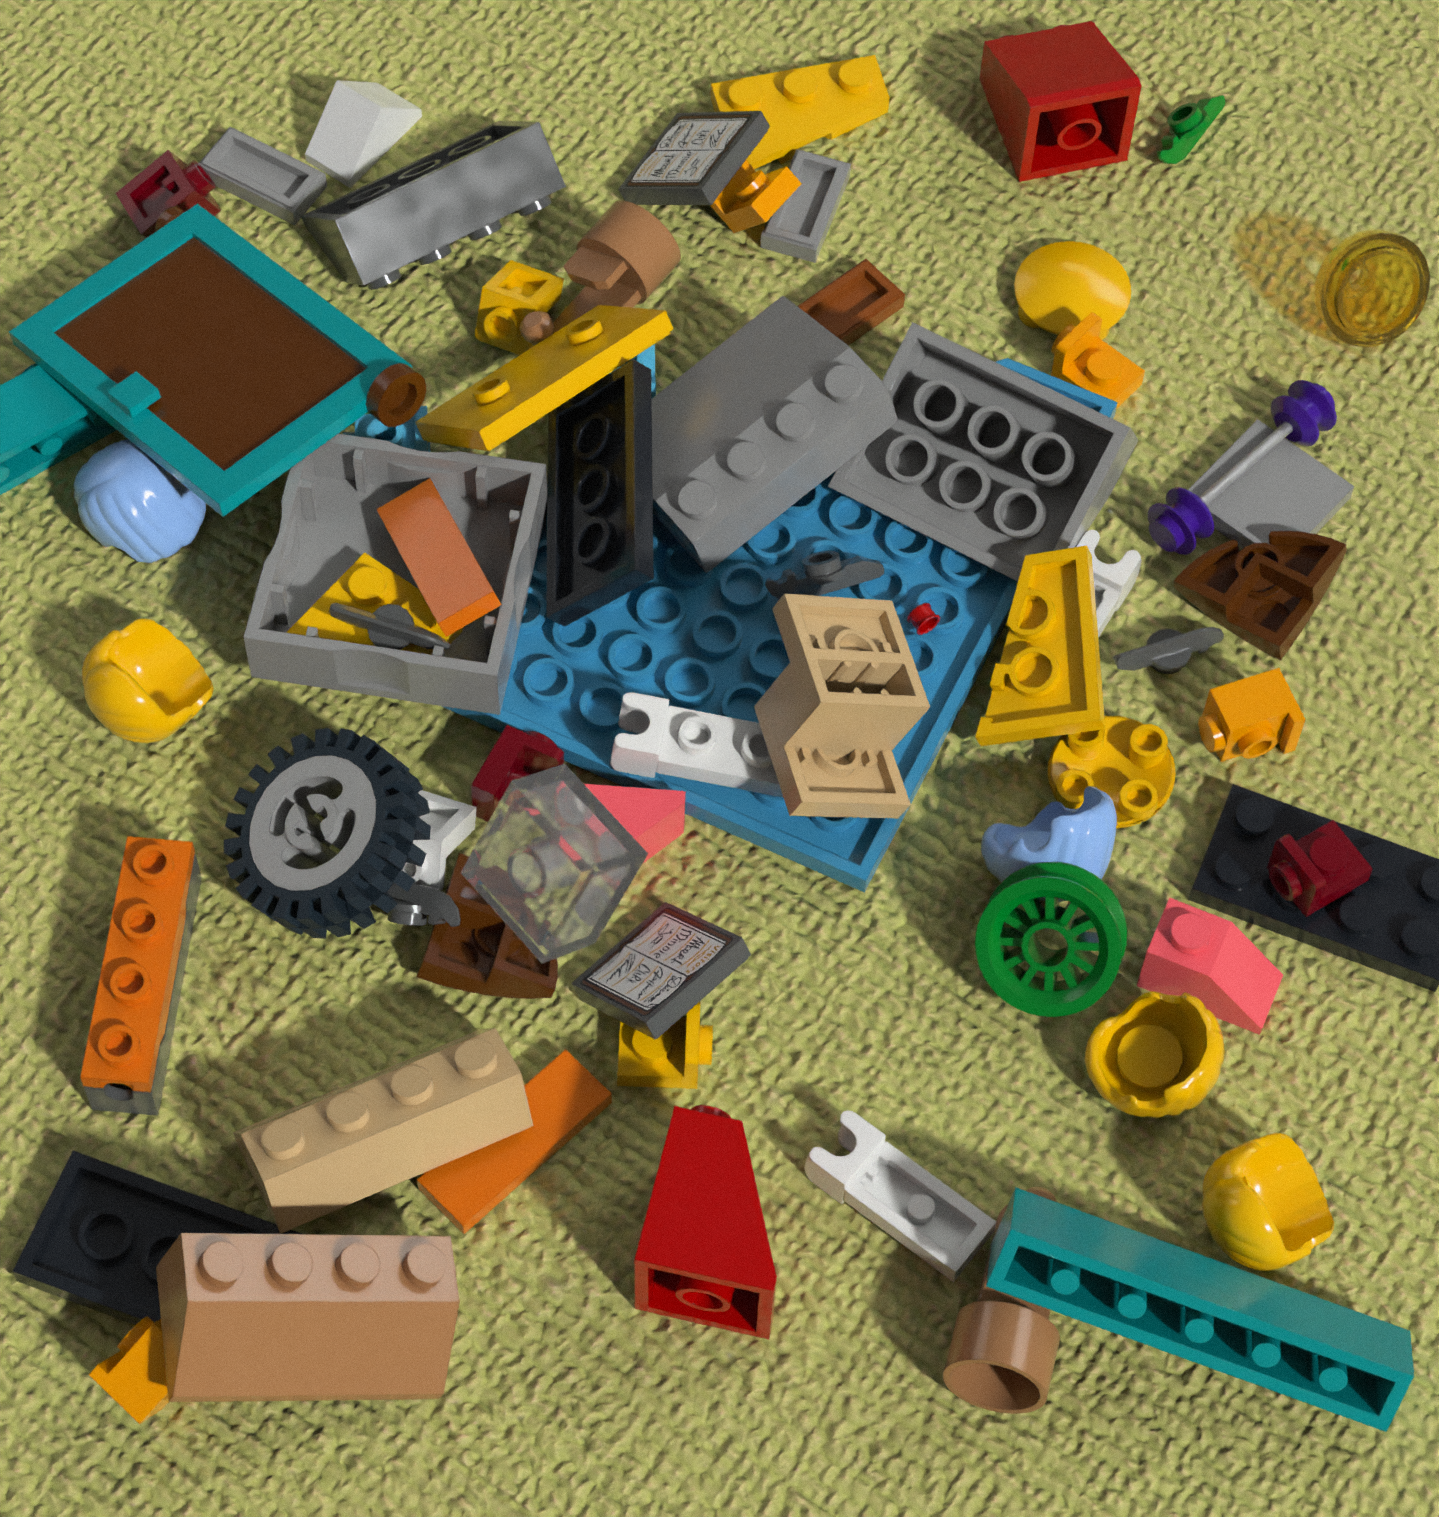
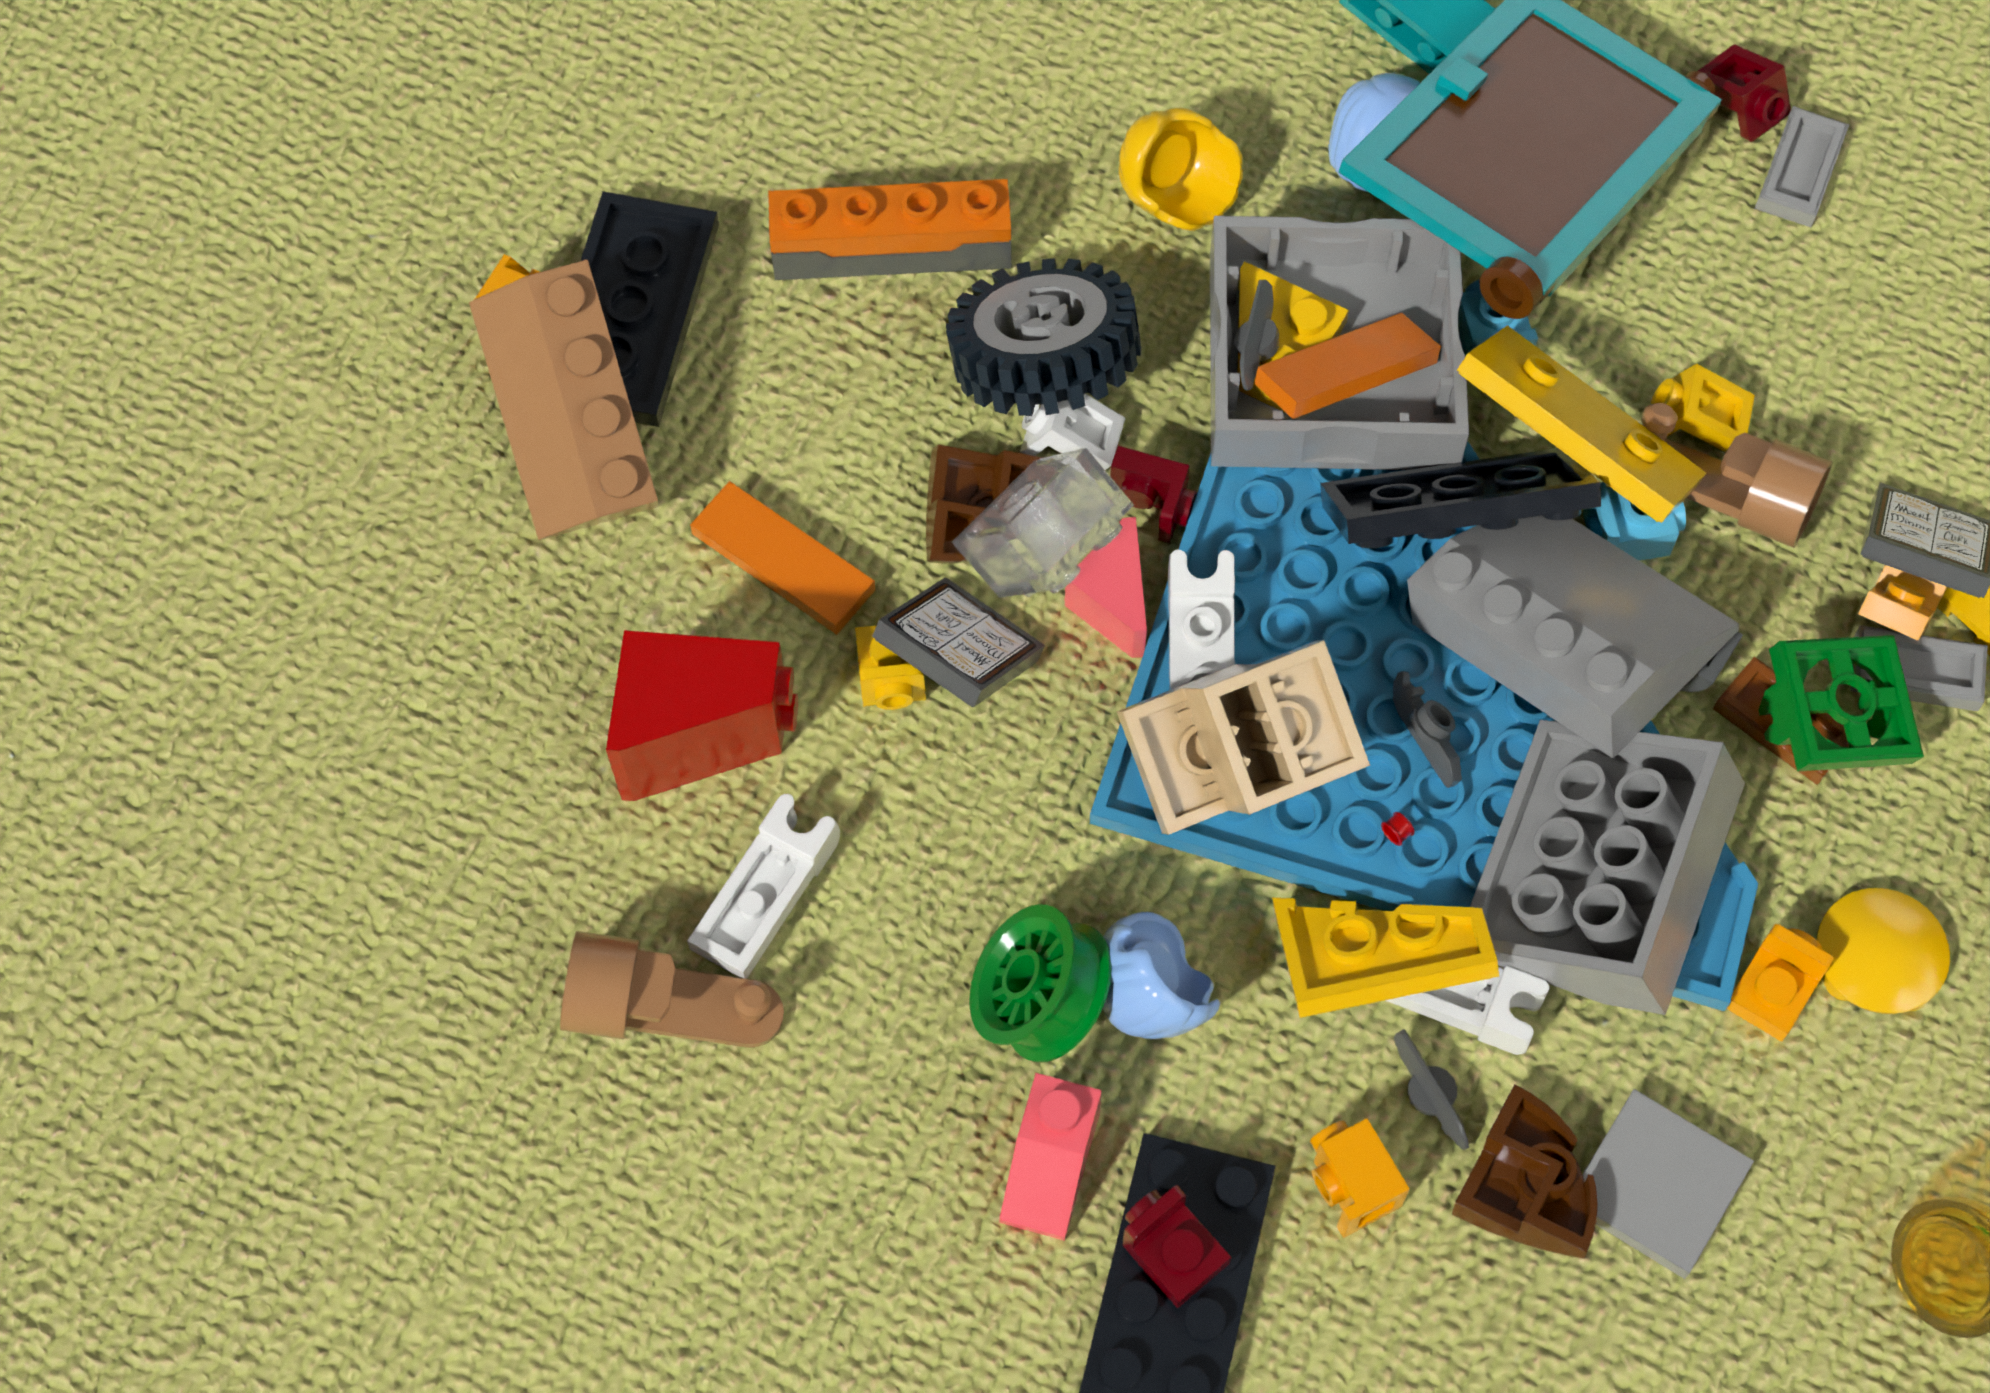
camera: 85 degrees right, 5 degrees up
tan slope [233,1028,534,1234] -> none
slope [301,121,566,290] -> none
white slope [305,80,422,188] -> none
dark grey piece [387,883,461,927] -> none
teal brick [986,1187,1414,1432] -> none
yellow dish [1048,716,1176,829] -> none
yellow piece [1085,991,1225,1118] -> none
dark purple axle [1148,380,1337,555] -> none
yellow piece [1202,1133,1334,1271] -> none
none -> green piece [1758,635,1924,772]

